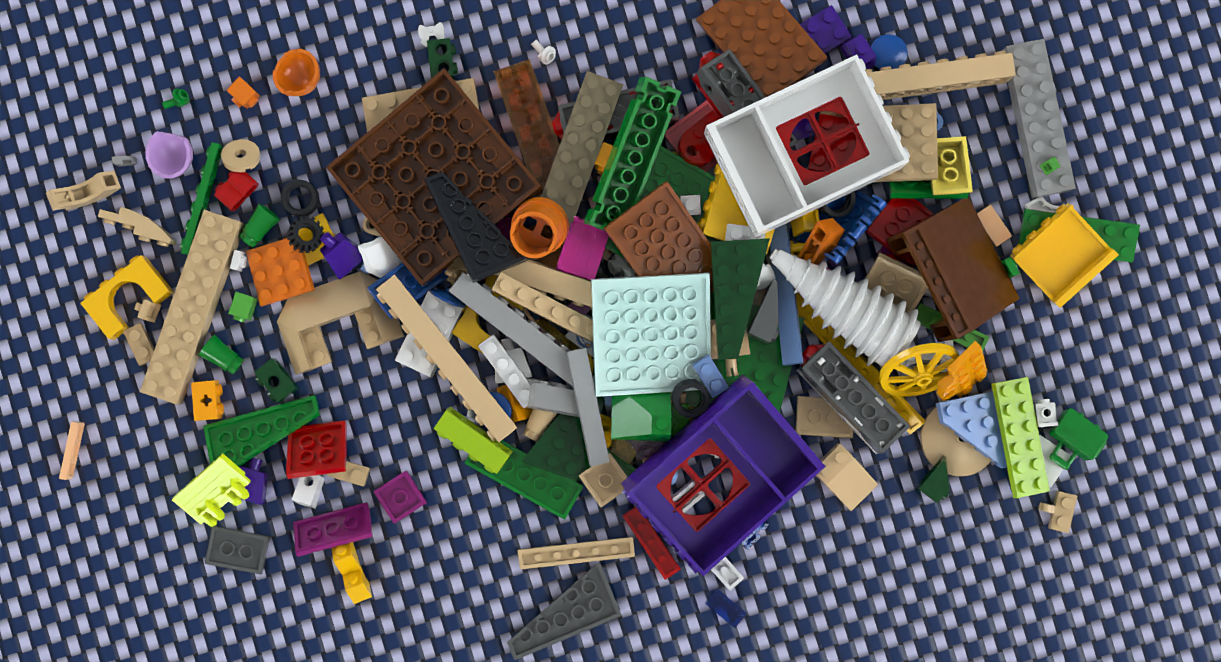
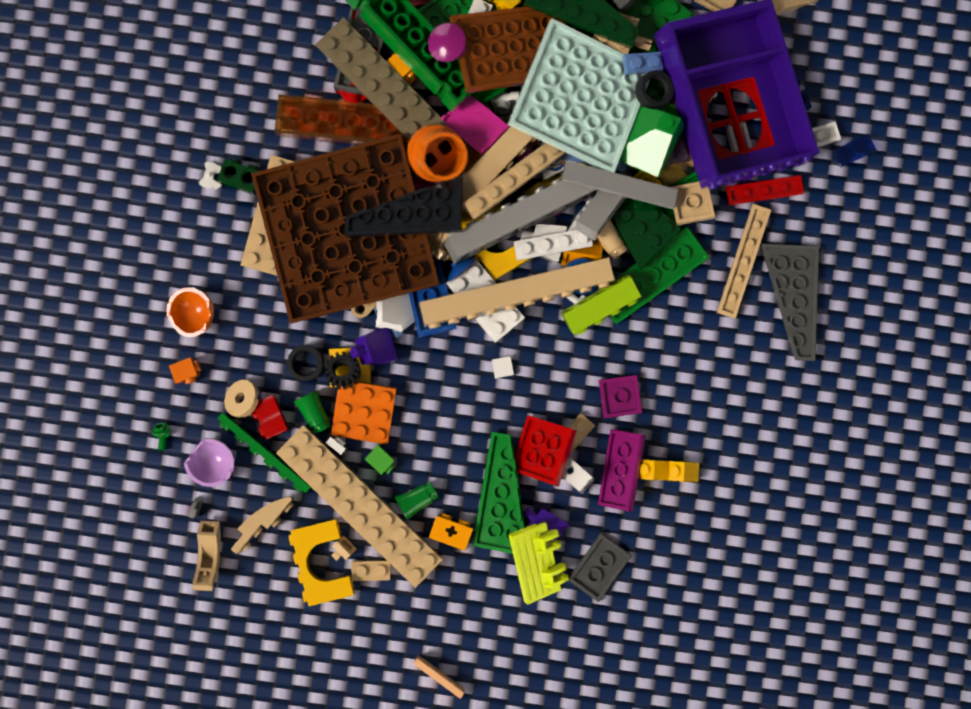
camera: 60 degrees left, 0 degrees up
dark green brick [254,358,299,403] -> none
tan slope [277,271,404,375] -> none
white plate [531,39,556,65] -> none
none -> magenta dish [428,23,466,62]
none -> white tile [492,356,514,379]

